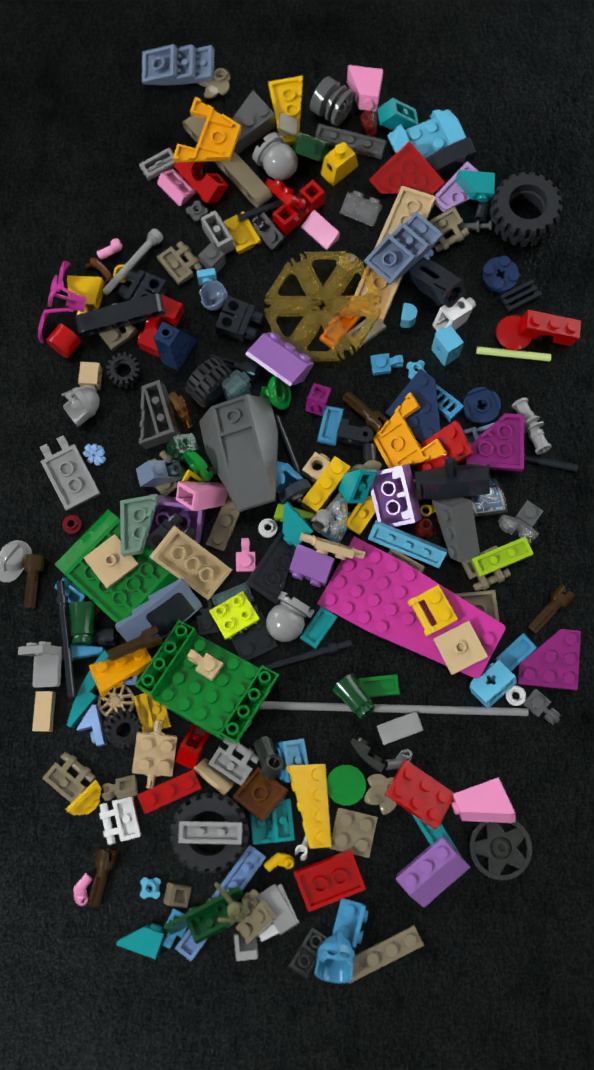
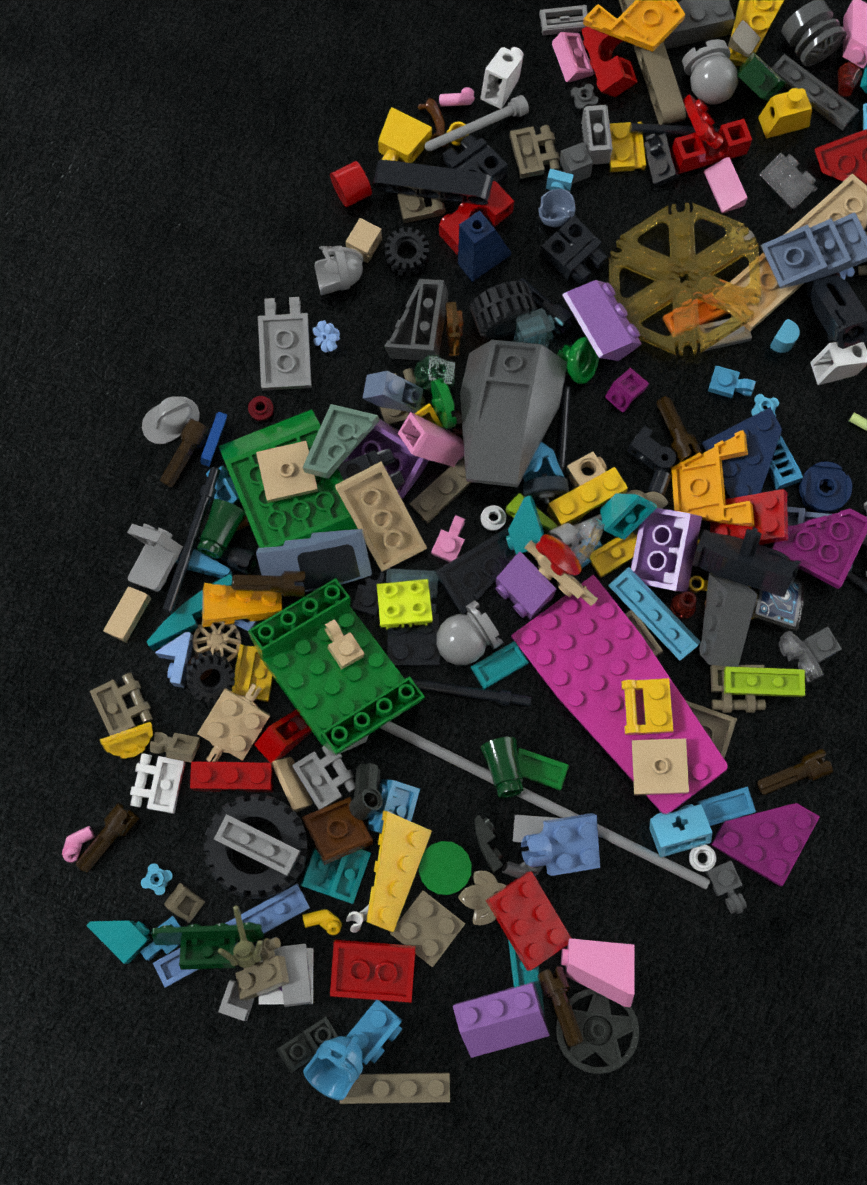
camera: 20 degrees right, 0 degrees up
dark pink plant [38,261,87,344] -> none
dark azure tile [317,405,344,446] -> none
medium azure brick [431,325,464,366] -> none
none -> blue tile [200,412,227,467]
none -> white torso [481,47,523,109]
none -> medium blue plate [521,813,600,876]
none -> red dish [536,534,581,576]
none -> dark brown piece [537,967,583,1047]

